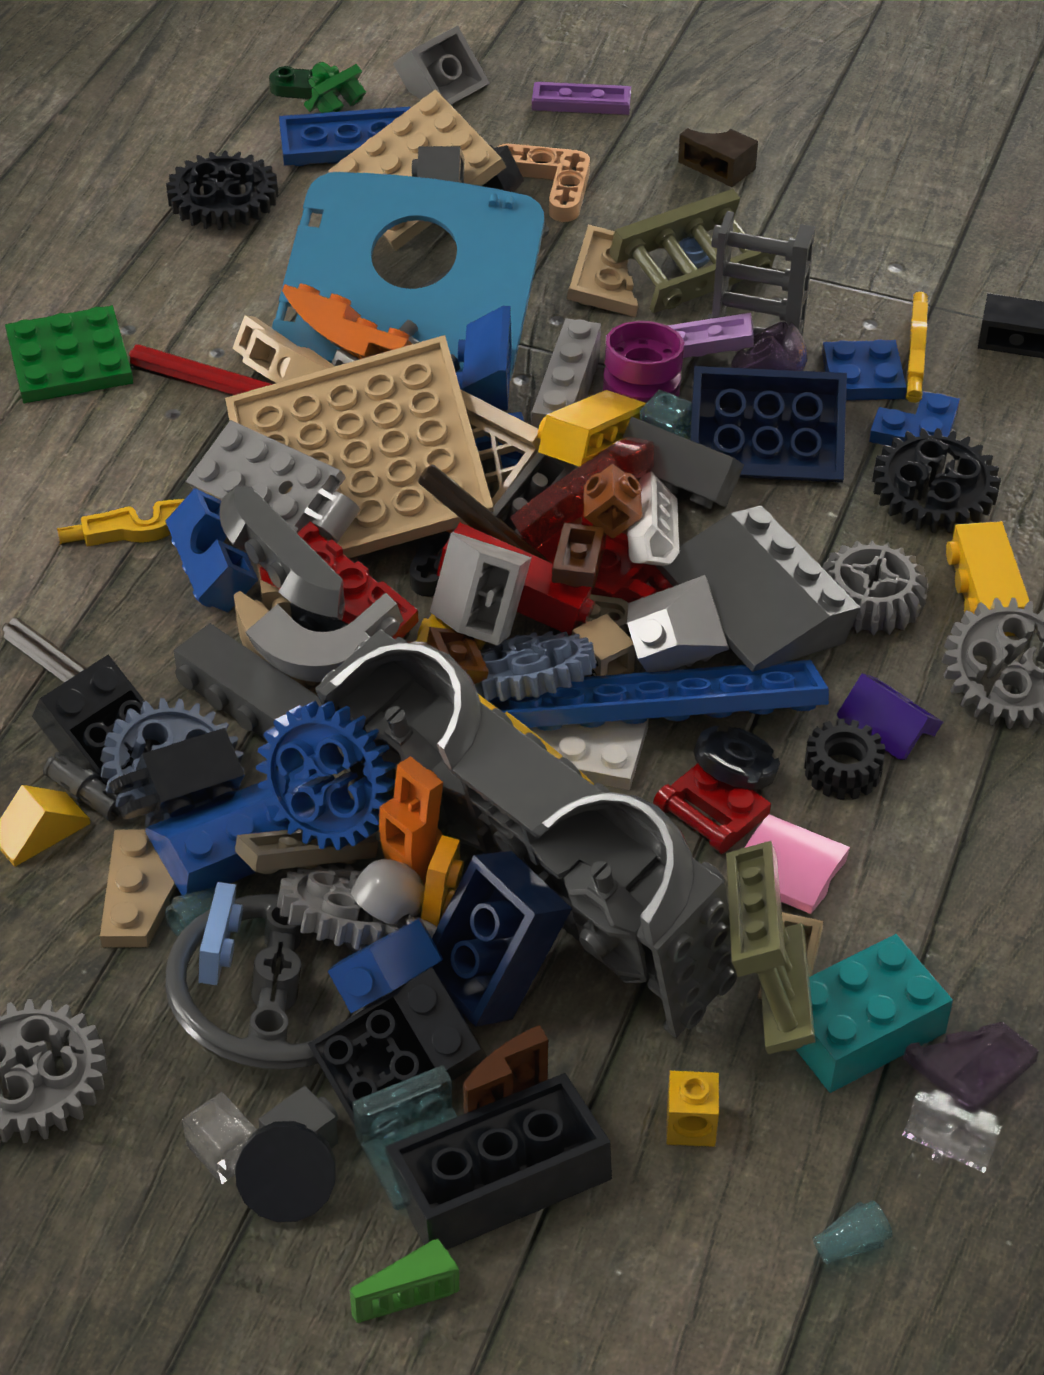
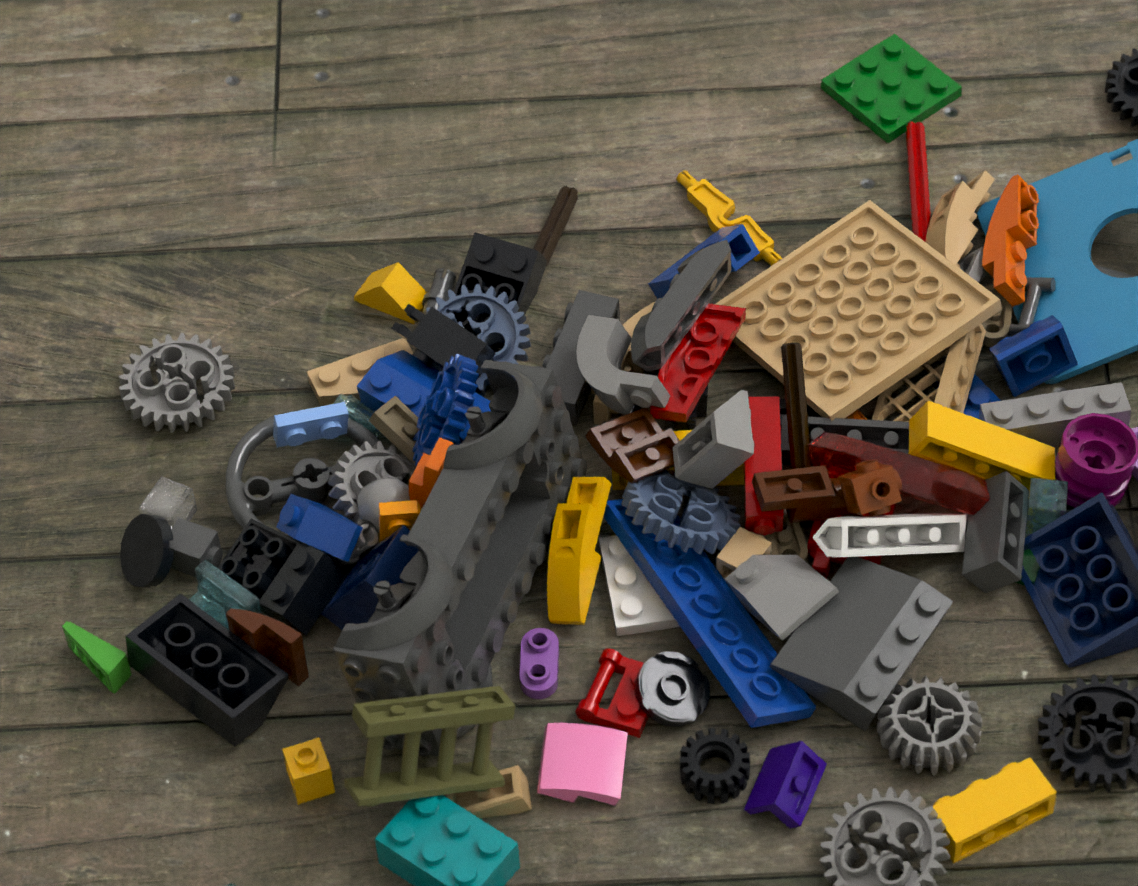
camera: 70 degrees right, 5 degrees up
light grey hinge [185,420,361,543] -> none

